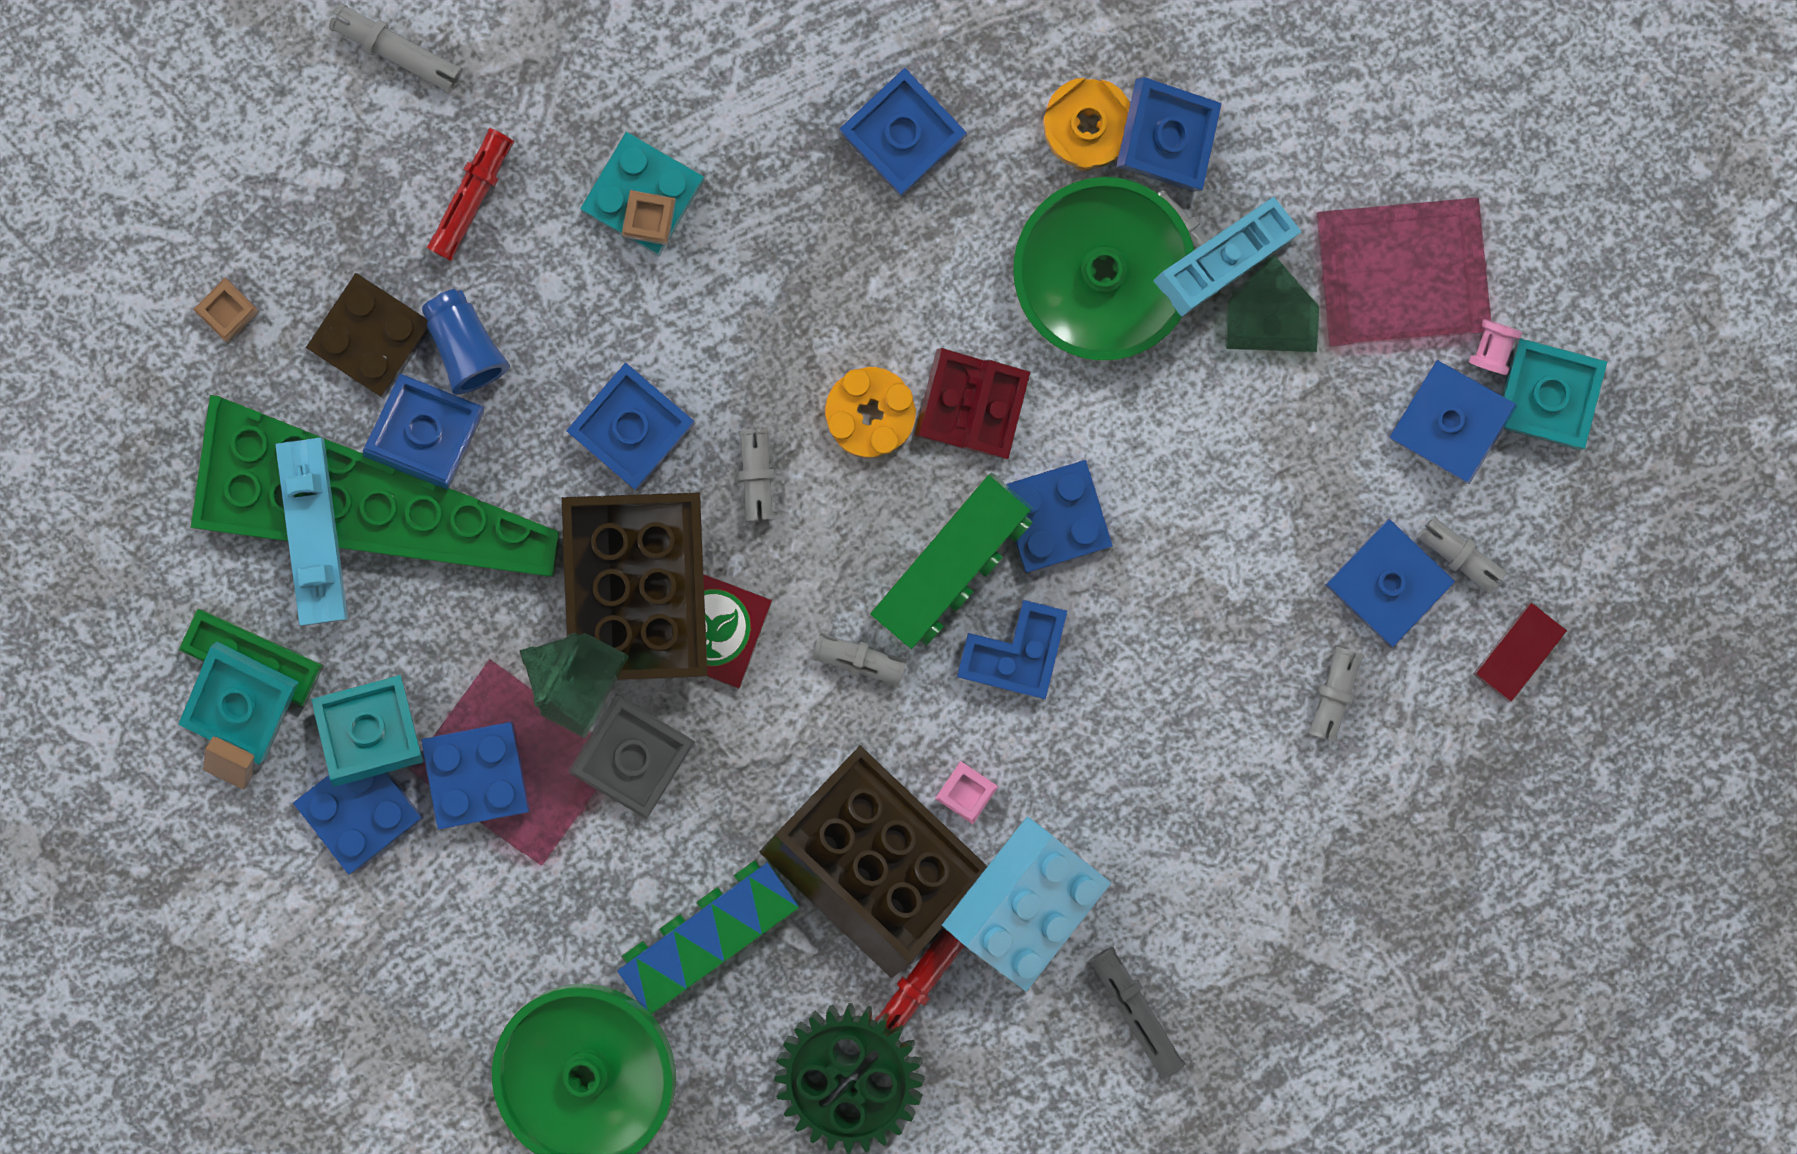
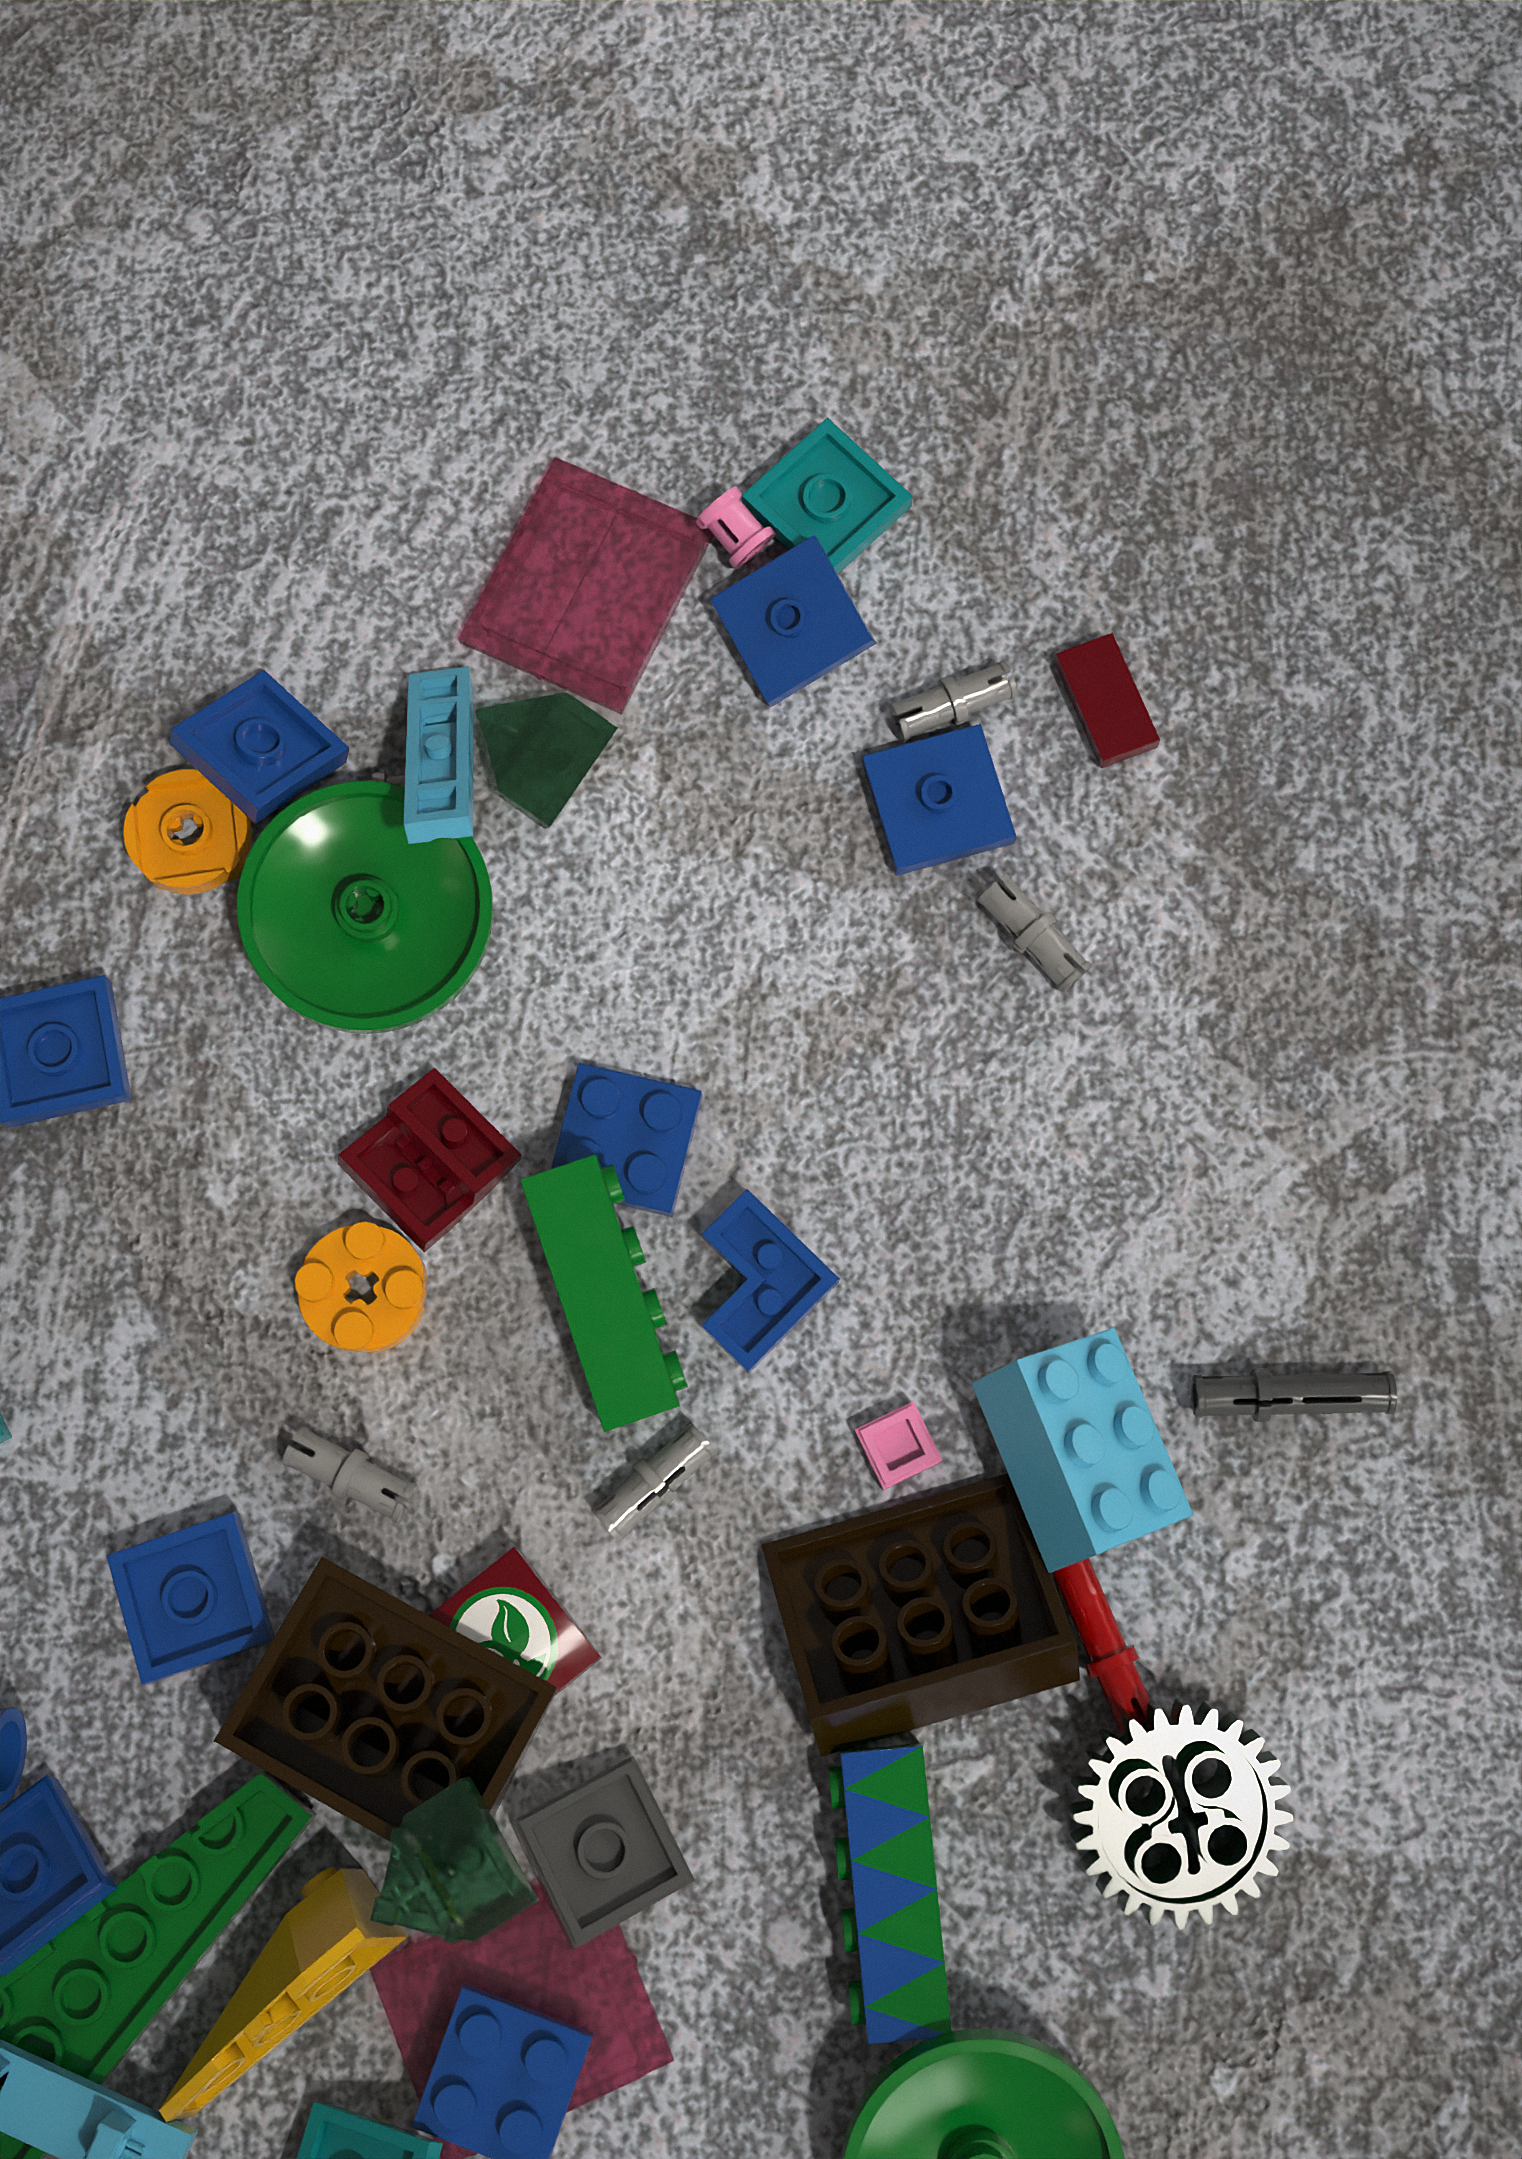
camera: 50 degrees left, 10 degrees down
none -> yellow wedge [159,1866,408,2122]

